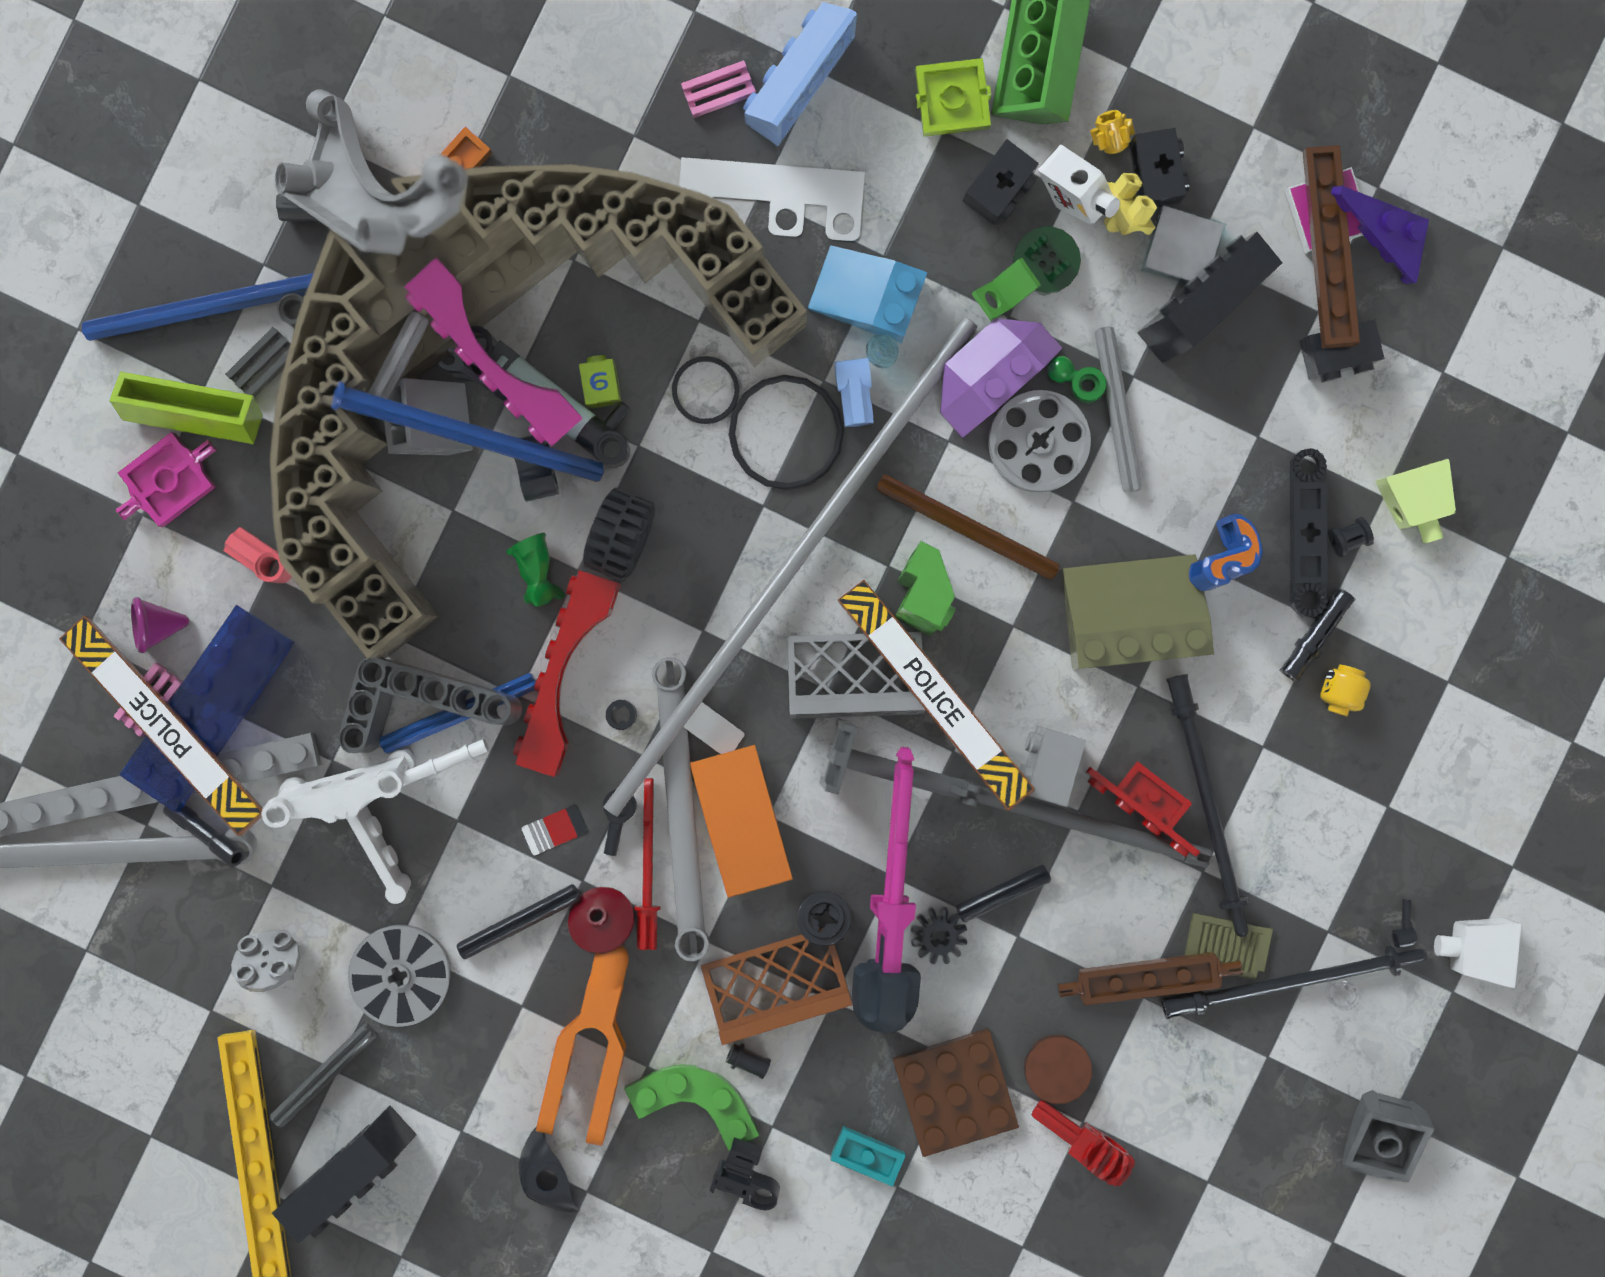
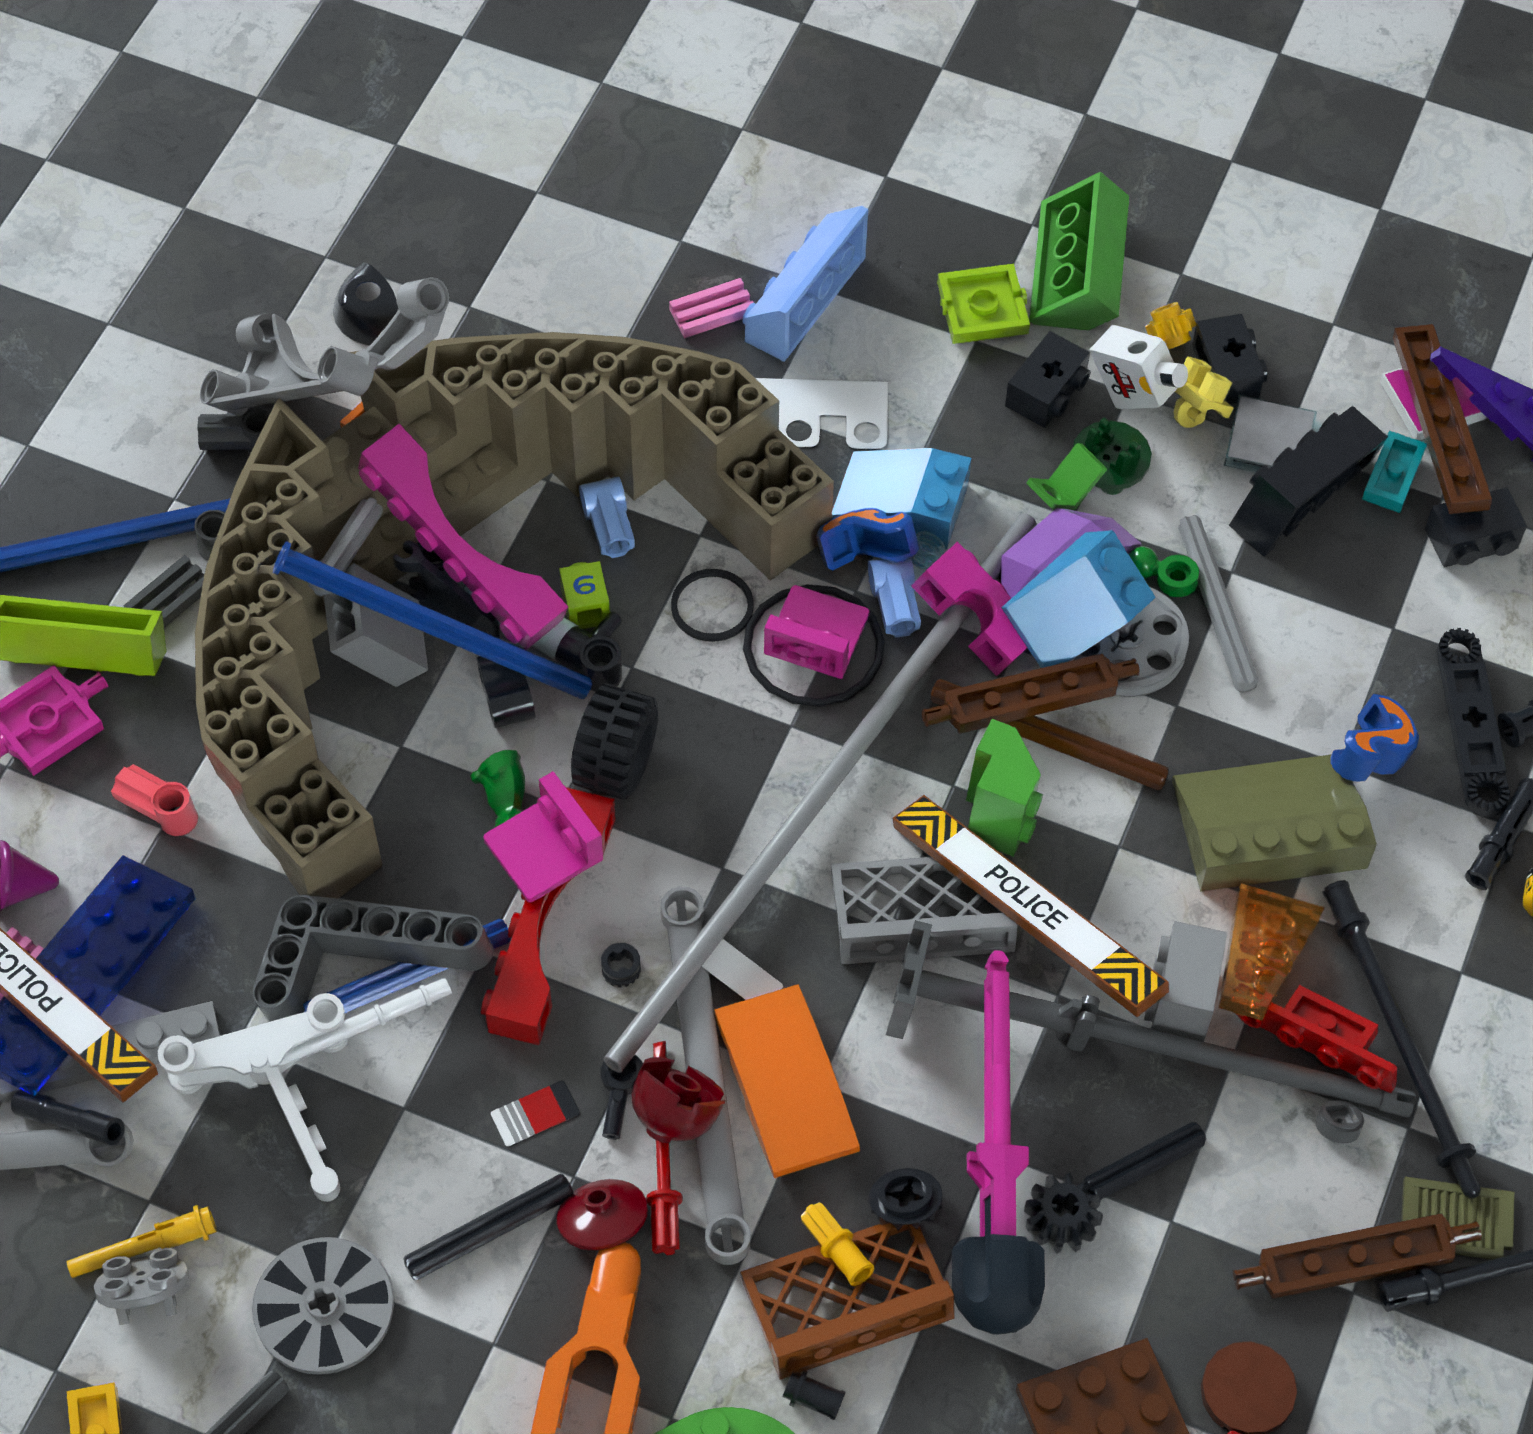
camera: 10 degrees left, 30 degrees down
none -> yellow pin [66,1205,217,1278]
none -> black piece [333,262,398,346]
none -> dark pink bracket [483,771,603,902]
none -> light blue piece [579,476,635,558]
none -> dark red cylinder [632,1057,725,1143]
none -> dark pink bracket [764,585,869,679]
none -> yellow axle [801,1202,875,1286]
none -> blue animal [816,508,920,571]
none -> dark pink arch [911,541,1027,676]
none -> reddish brown plate [922,653,1140,734]
none -> dark azure slope [1001,530,1156,668]
none -> clear orange wing [1218,883,1325,1020]
none -> dark grey tile [1316,1100,1364,1144]
none -> teal plate [1362,430,1427,513]

